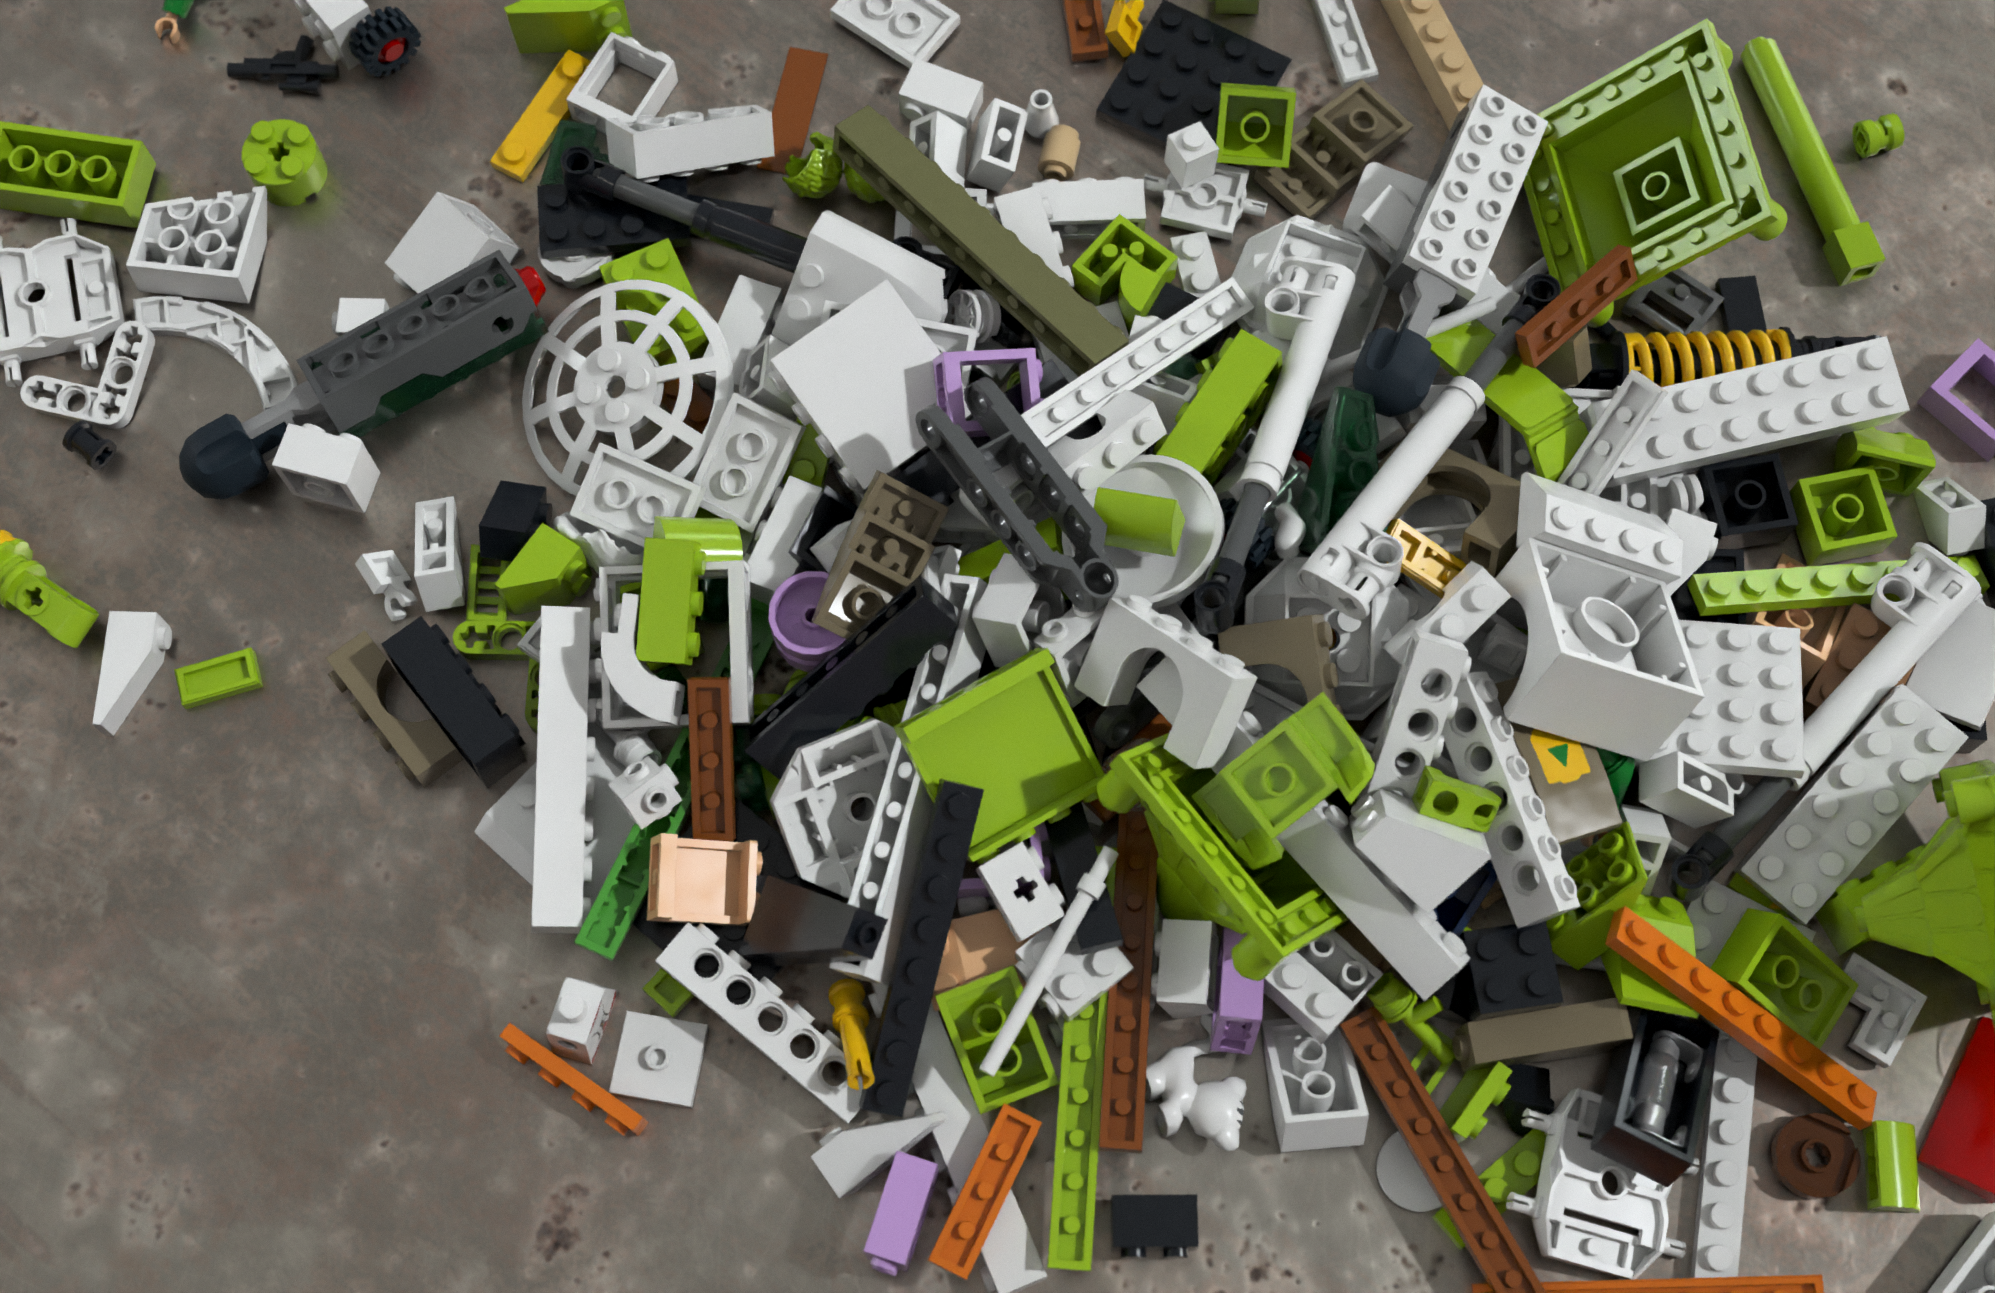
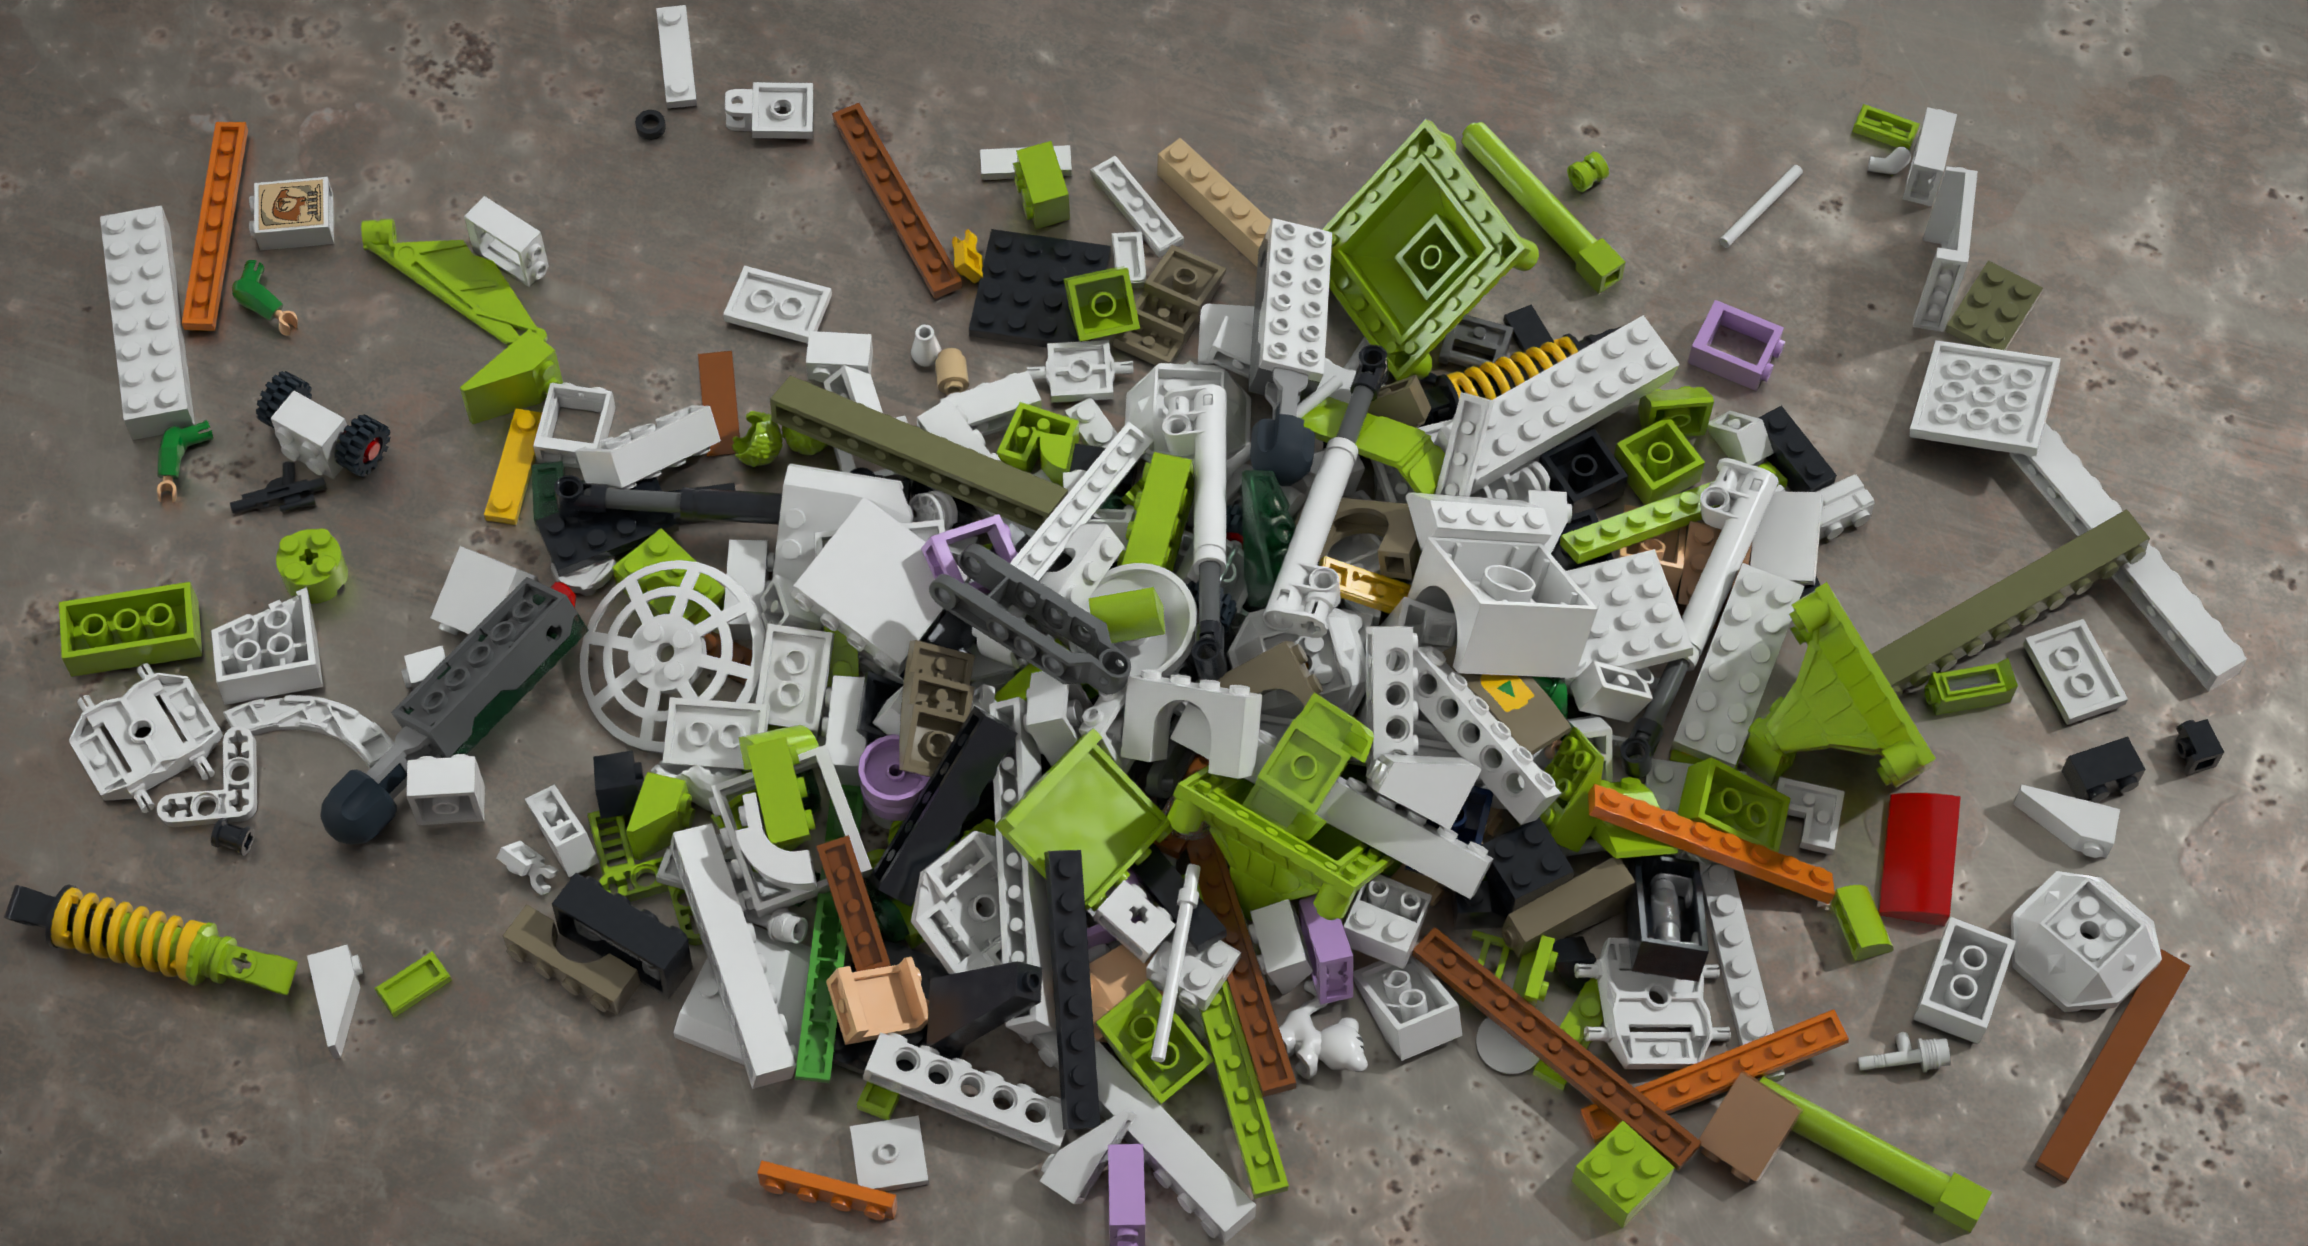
camera: 20 degrees left, 10 degrees down
white torso [546,977,618,1065] -> none
white brick [608,756,682,830] -> none
yellow pin [828,979,875,1090] -> none
orange plate [927,1103,1042,1281] -> none
white brick [965,97,1028,193] -> none
black brick [1110,1195,1199,1259] -> none
white brick [1164,121,1219,189] -> none
white arm [1274,503,1306,559] -> none
lime piece [1367,973,1454,1064] -> none
white arch [1382,561,1511,682] -> none
lime leg [1411,765,1502,832] -> none
dark orange plate [1514,244,1638,368] -> none
reddish brown plate [1771,1113,1861,1200] -> none
none -> white tile [1112,232,1147,289]

